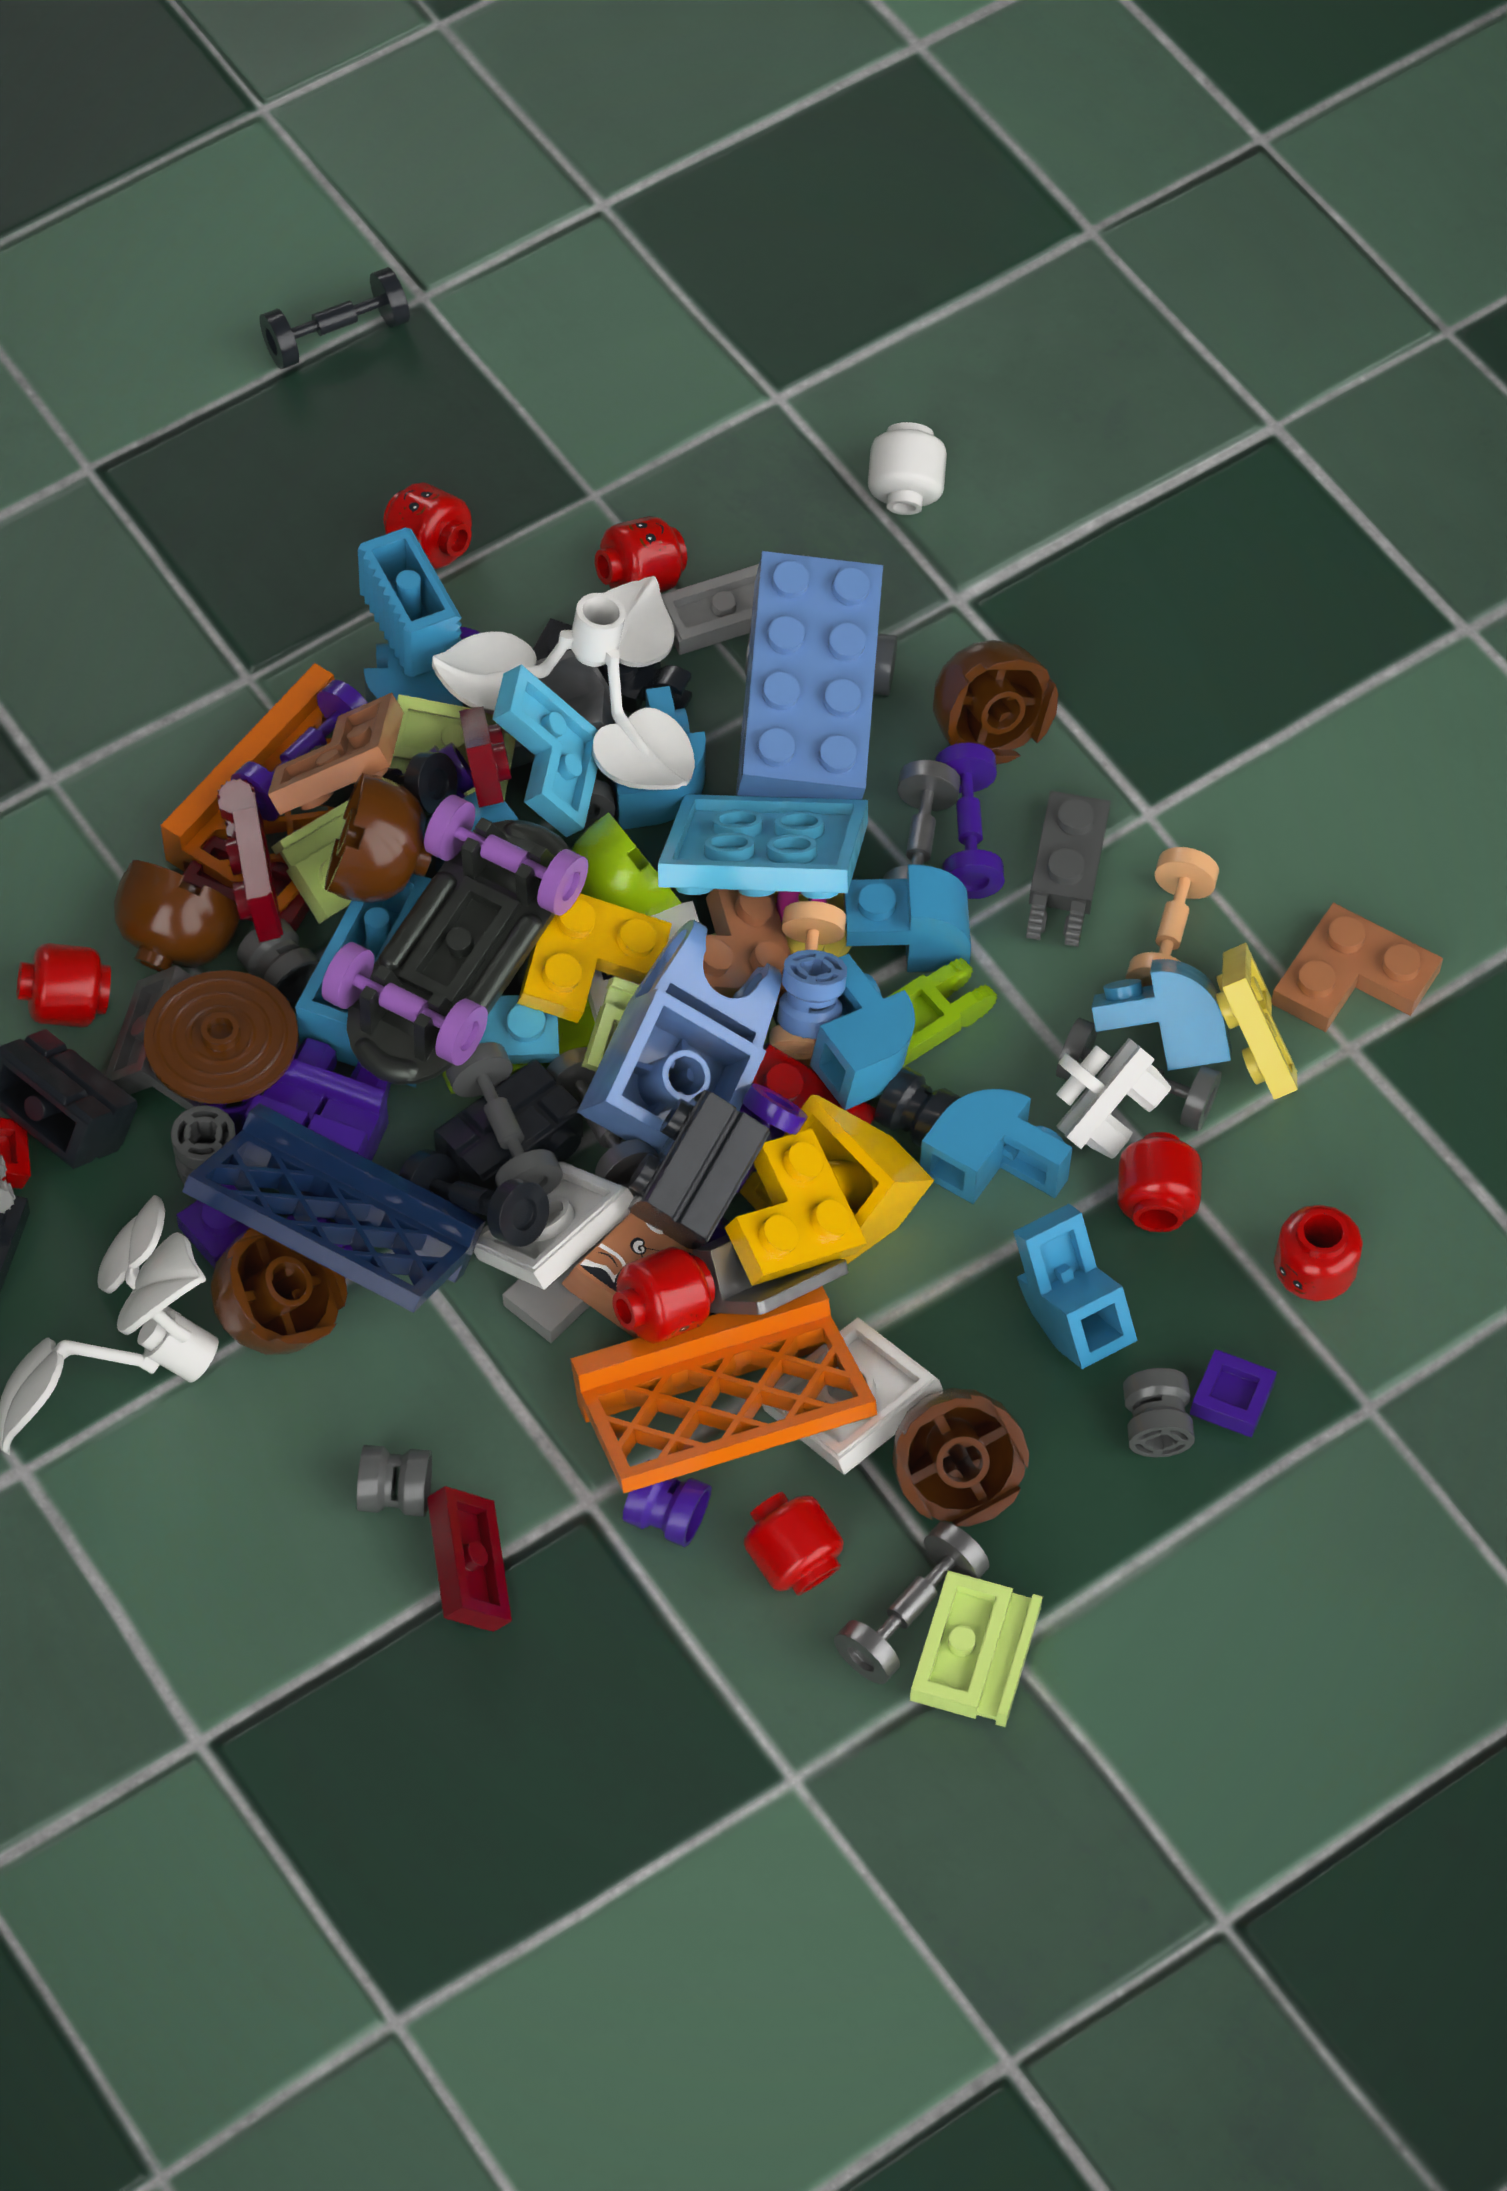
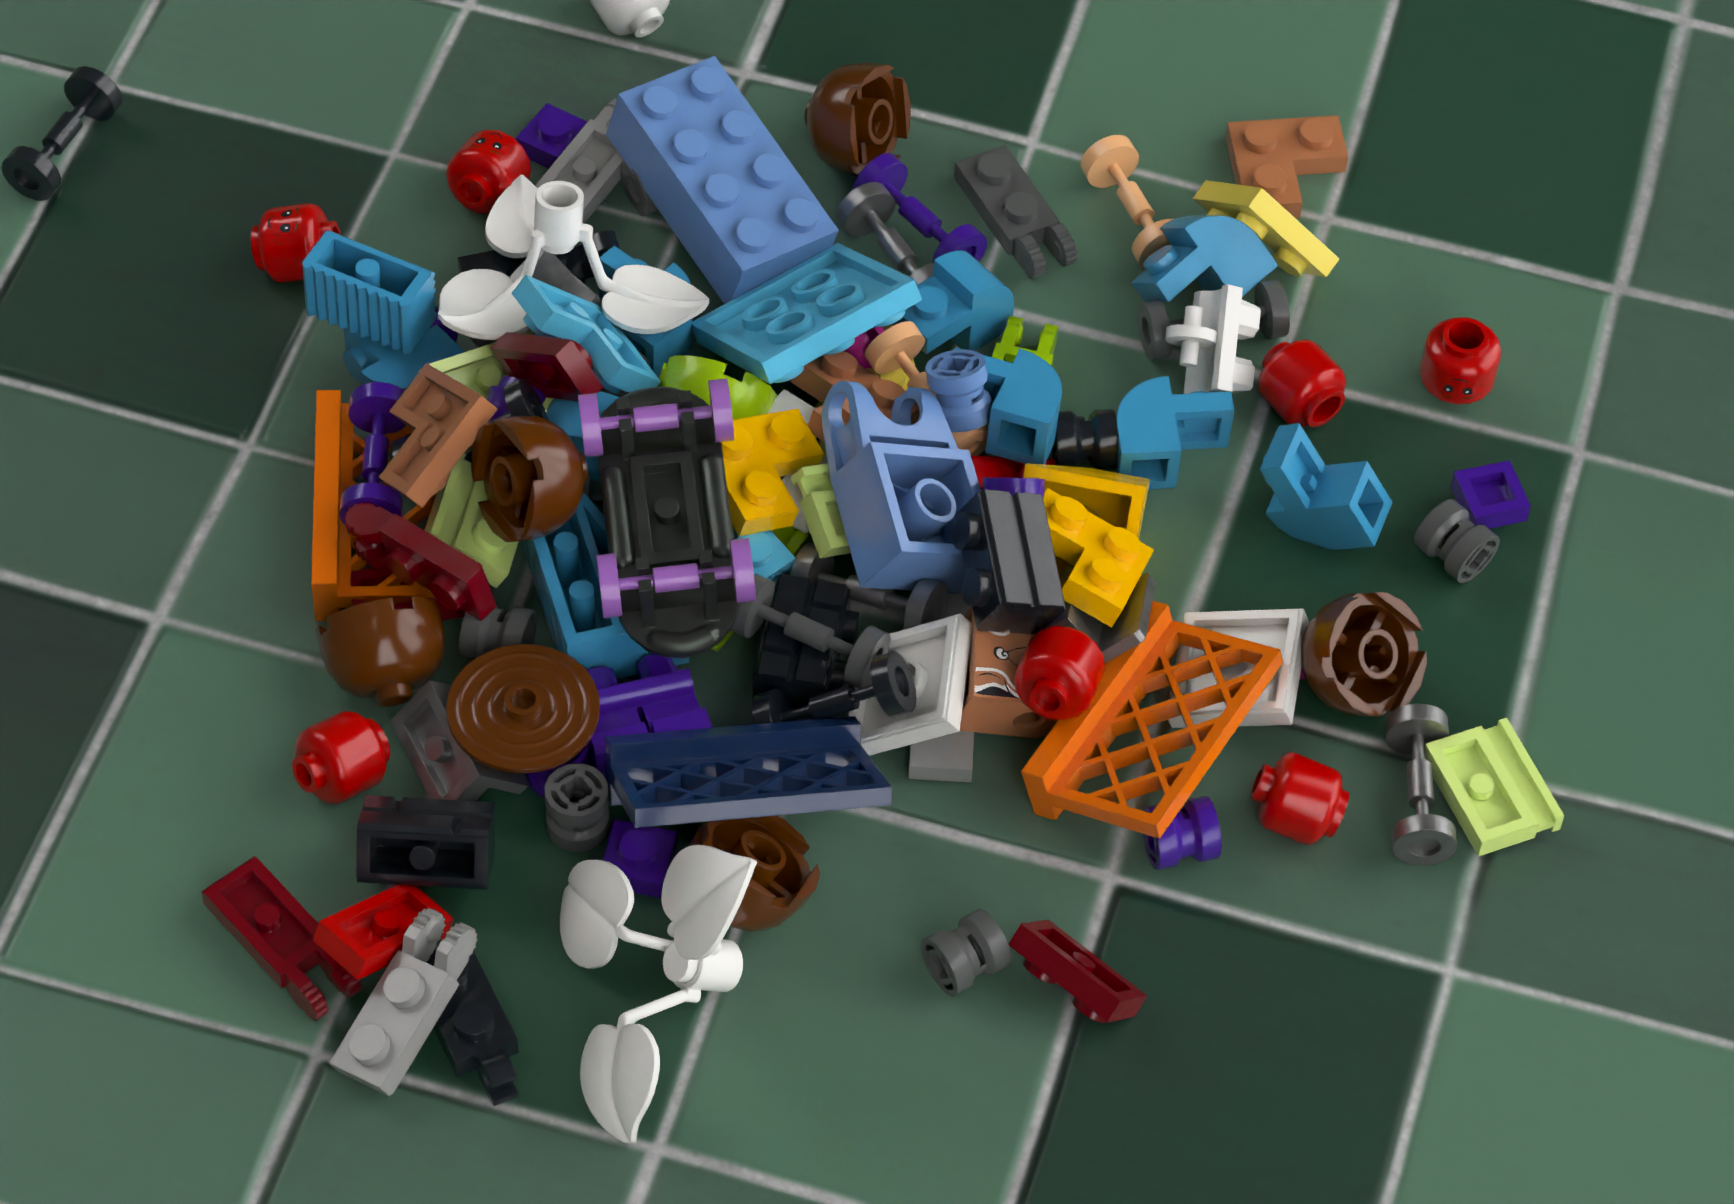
camera: 40 degrees left, 5 degrees down
none -> dark purple plate [516,103,587,169]

